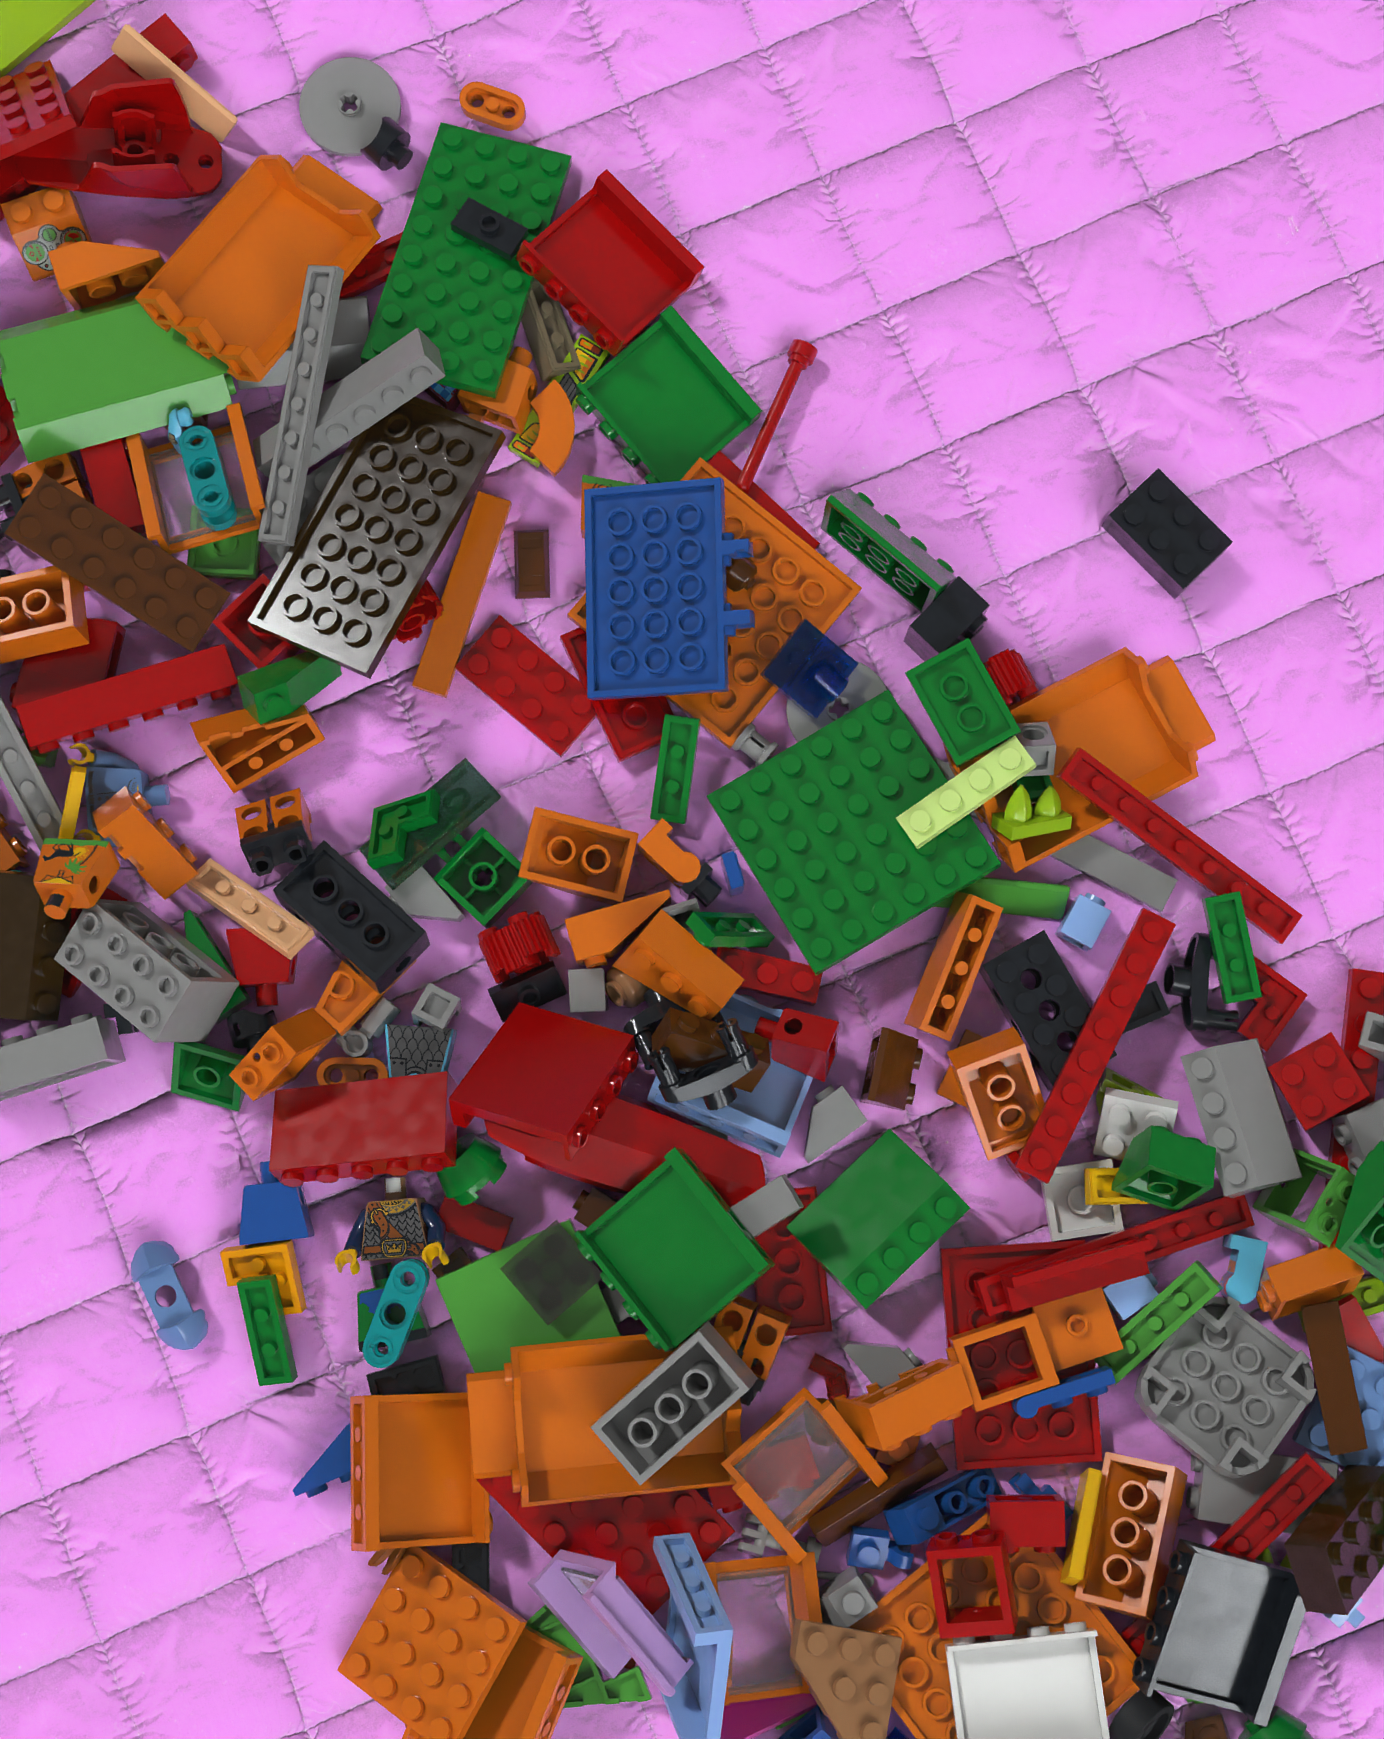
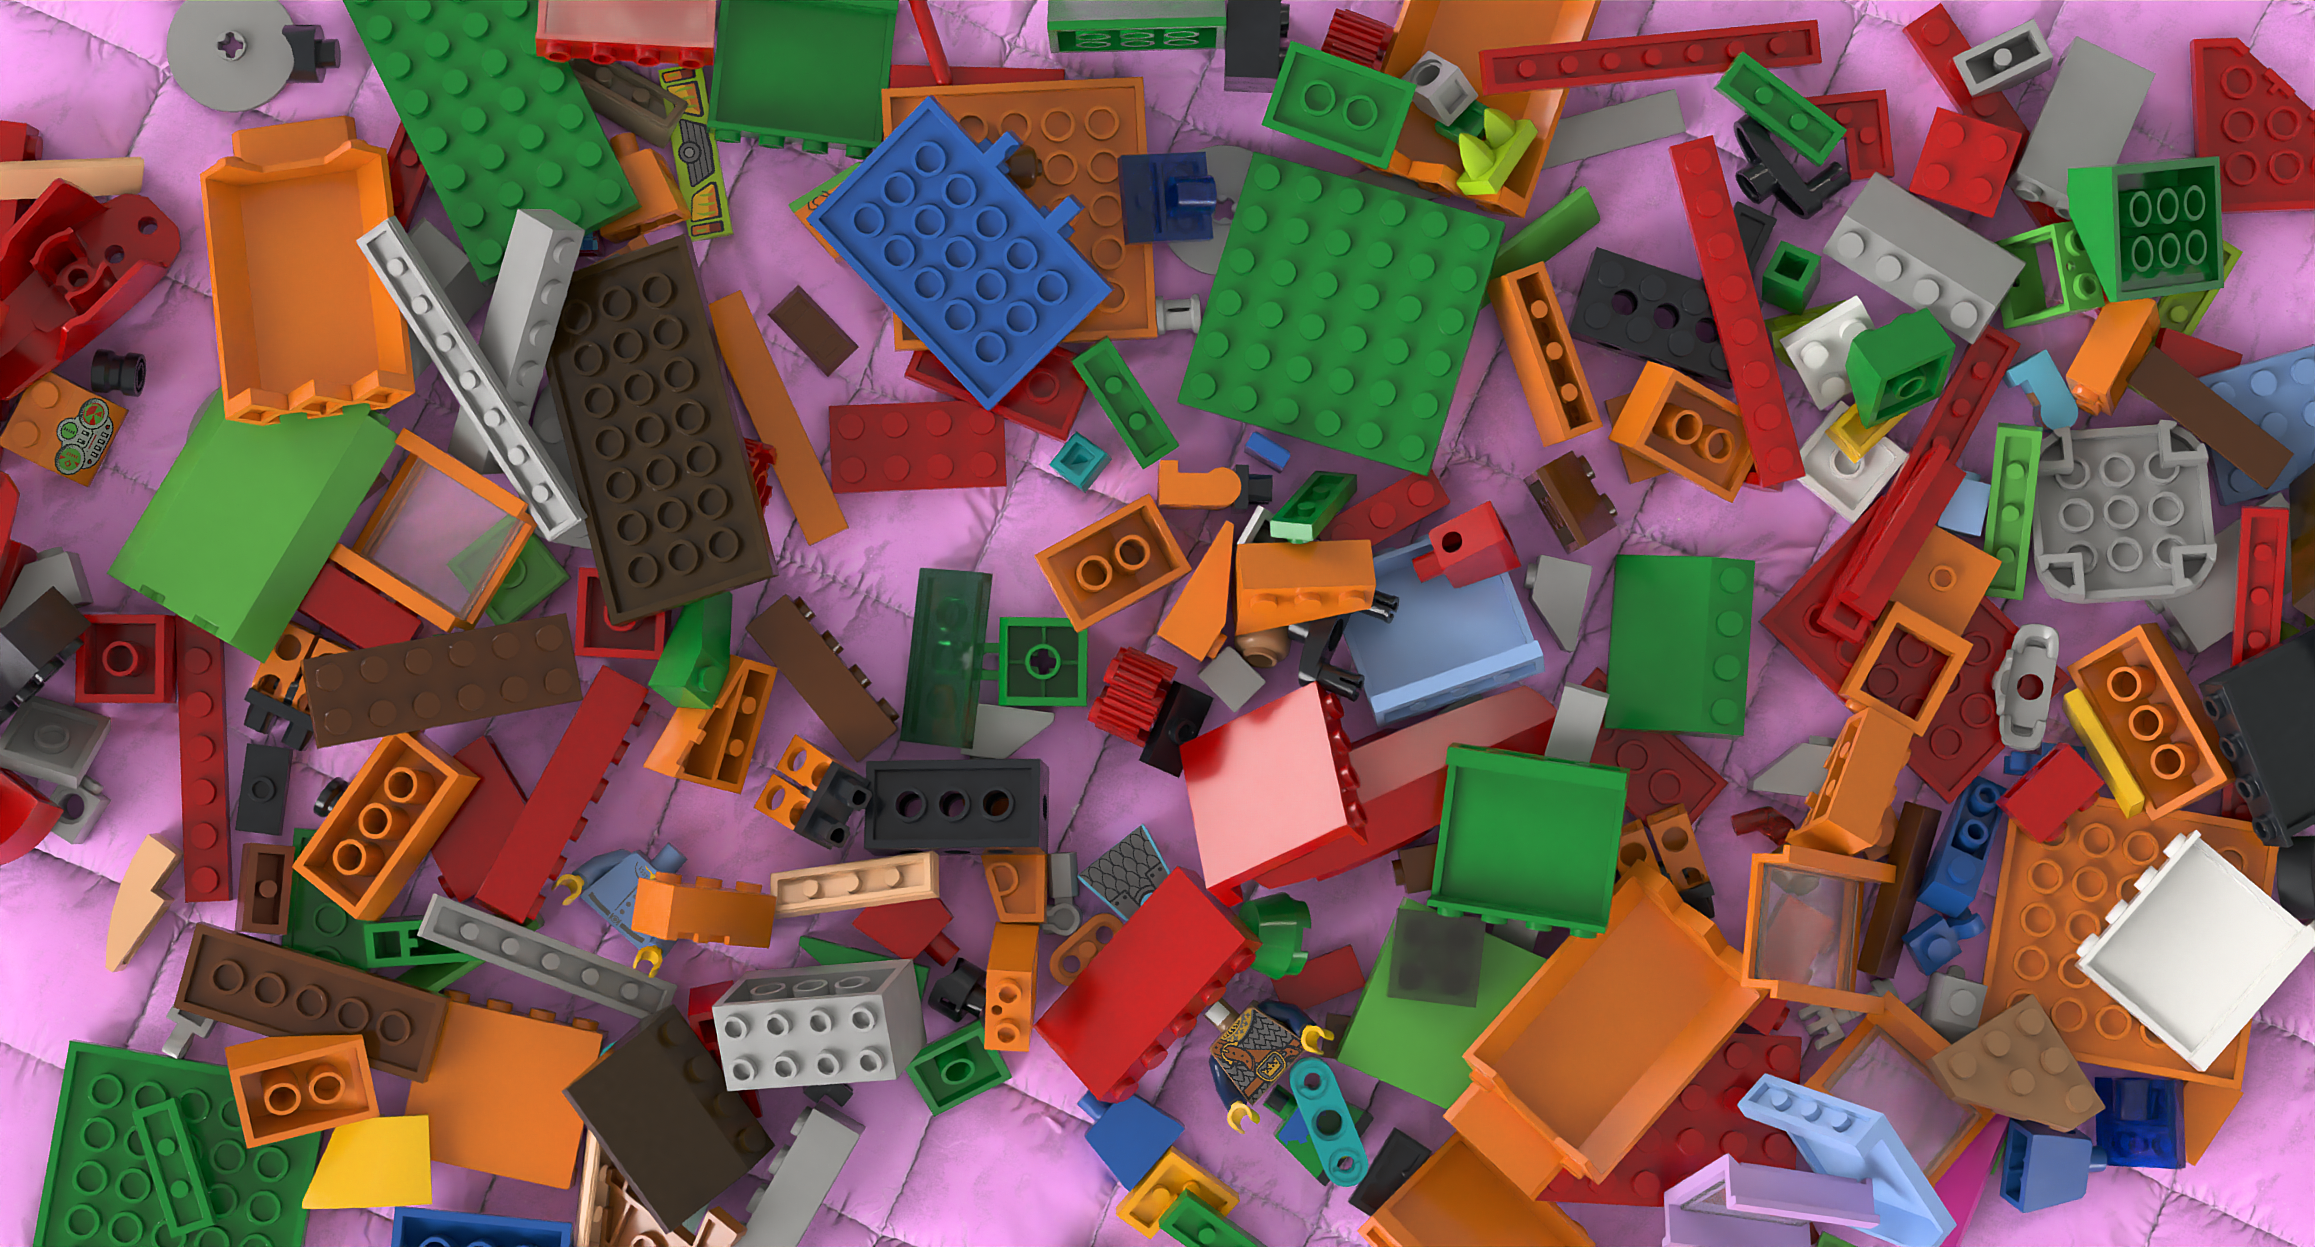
camera: 45 degrees left, 5 degrees up
orange torso [33,838,120,920] -> none
orange slope [48,241,165,310] -> none
yellow tile [58,765,87,839] -> none
medium azure arm [168,407,194,455] -> none
teal piece [179,425,237,531] -> none
green tile [367,789,440,870] -> none
light grey panel [411,983,462,1033] -> none
black plate [451,197,529,261] -> none
orange tile [530,379,575,477] -> none
light grey brick [590,1321,758,1485] -> none
black connector [647,1018,759,1110] -> none
reddish brown brick [652,1007,771,1093] -> none
yellowish green plate [896,735,1036,849] -> none
red window [926,1529,1018,1639] -> none
blue plate [1011,1365,1116,1419] -> none
light blue brick [1055,893,1112,951] -> none
none -> black wheel [91,349,146,397]
none -> reddish brown brick [745,594,900,763]
none -> teal tile [1049,431,1112,493]
none -> green brick [1761,240,1822,316]
none -> light grey piece [1992,624,2059,751]

